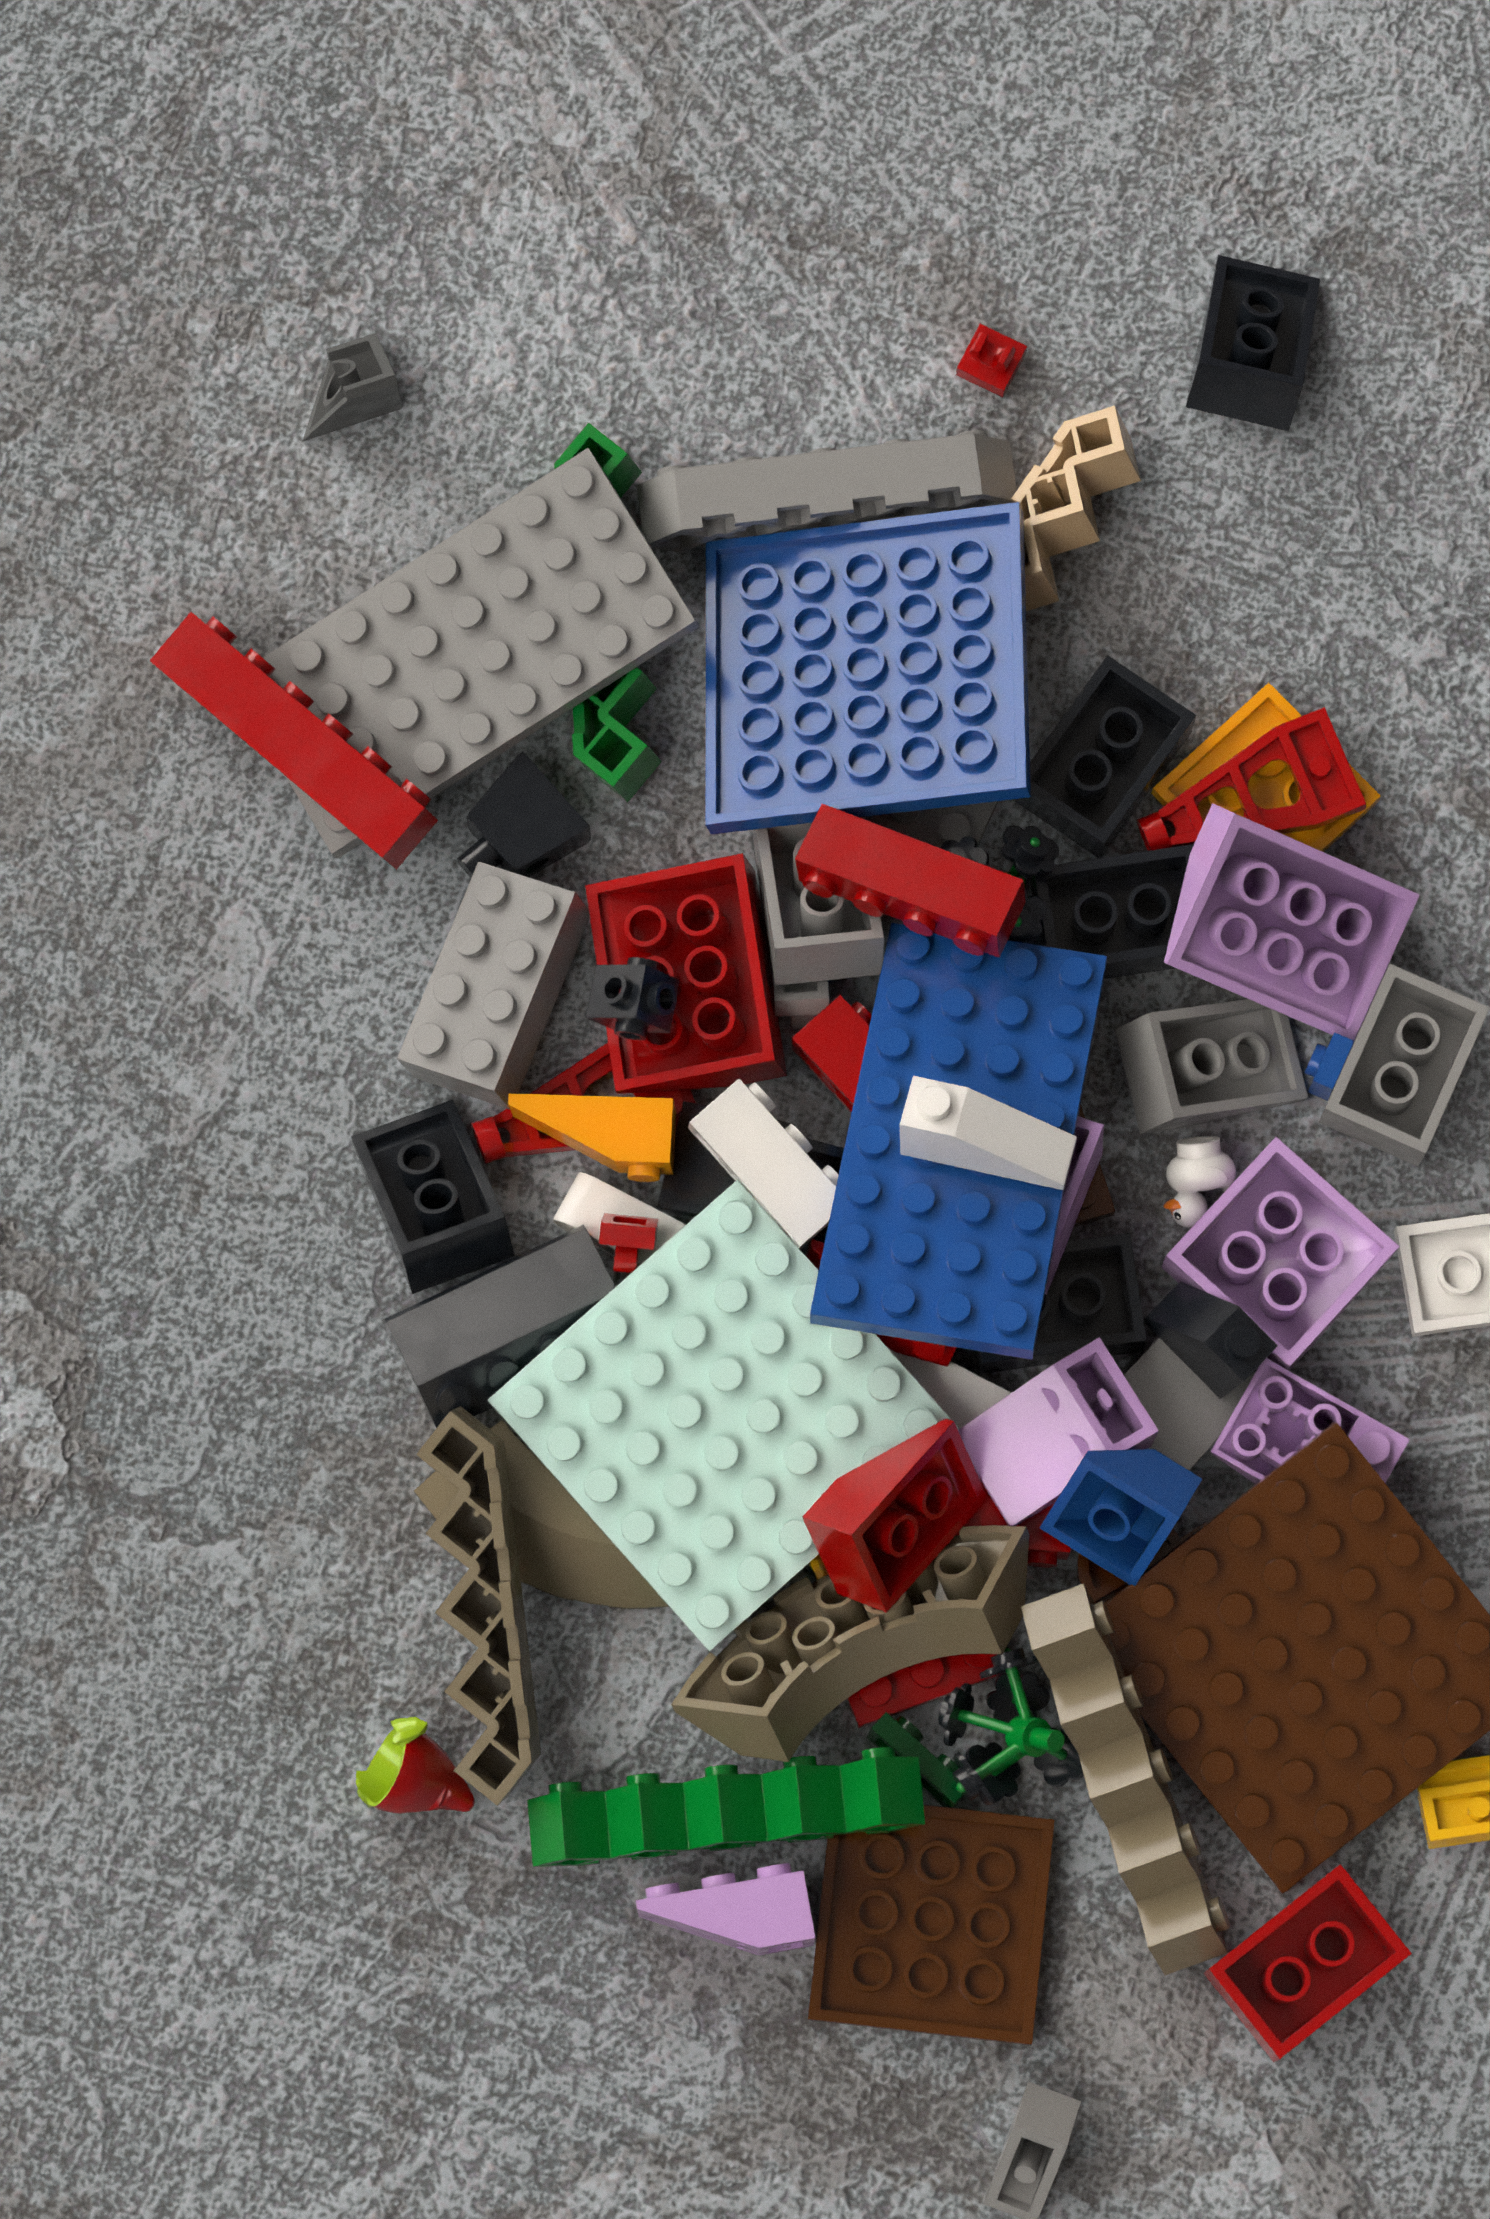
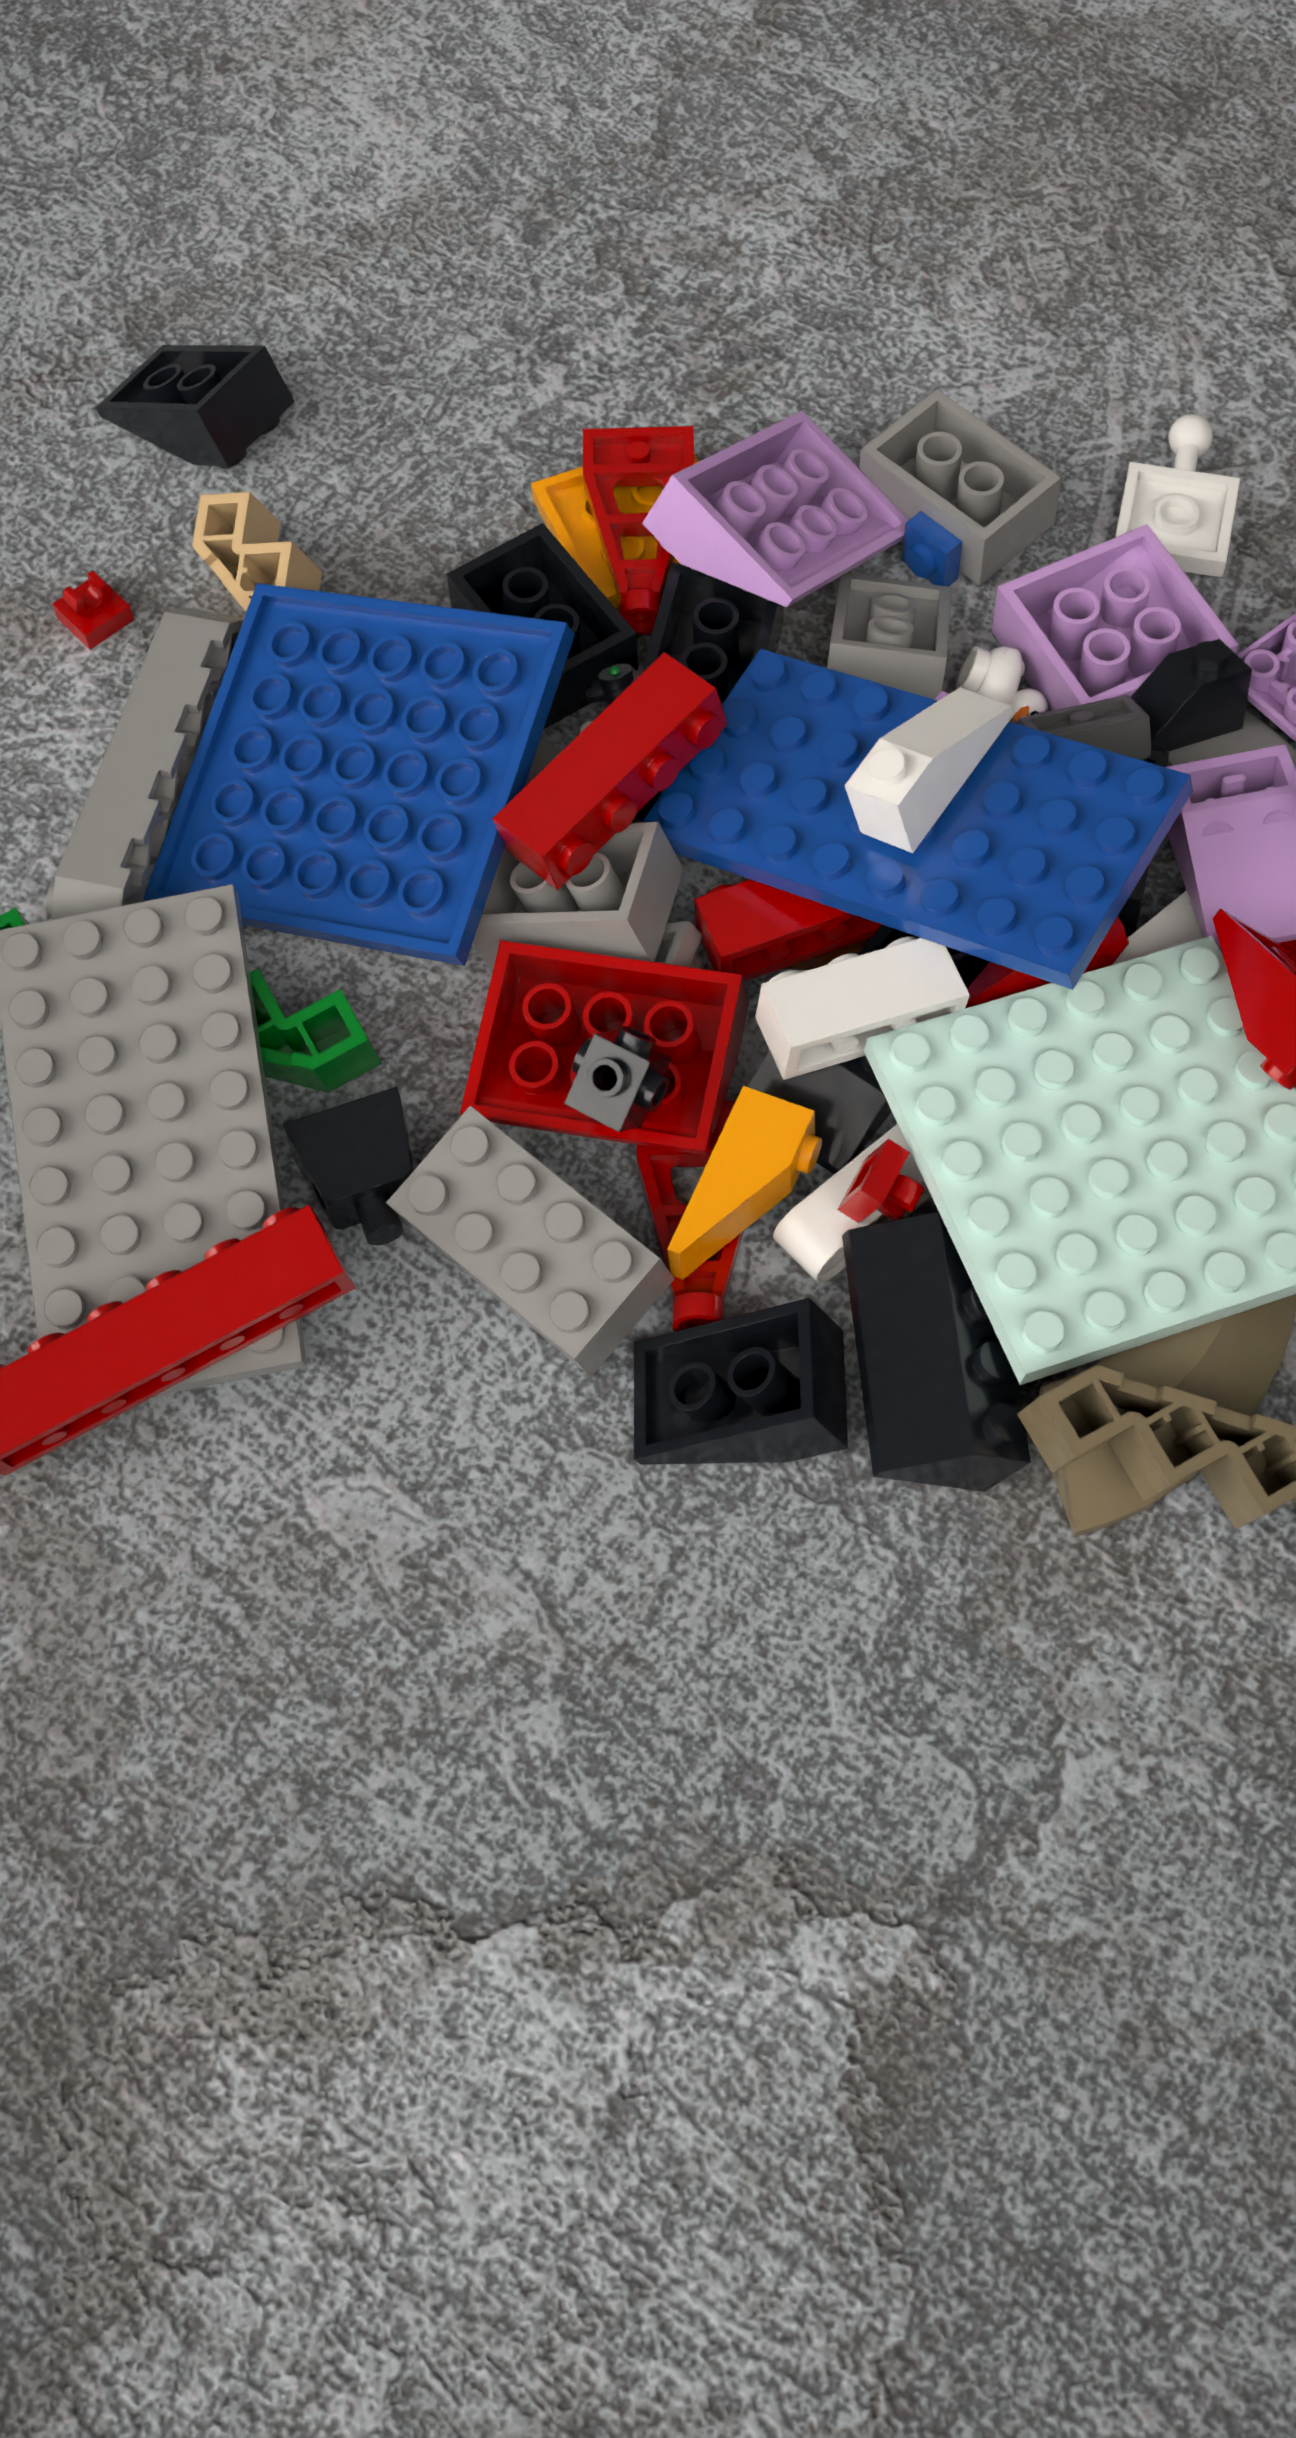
camera: 65 degrees left, 15 degrees down
none -> dark grey slope [1015,695,1151,760]

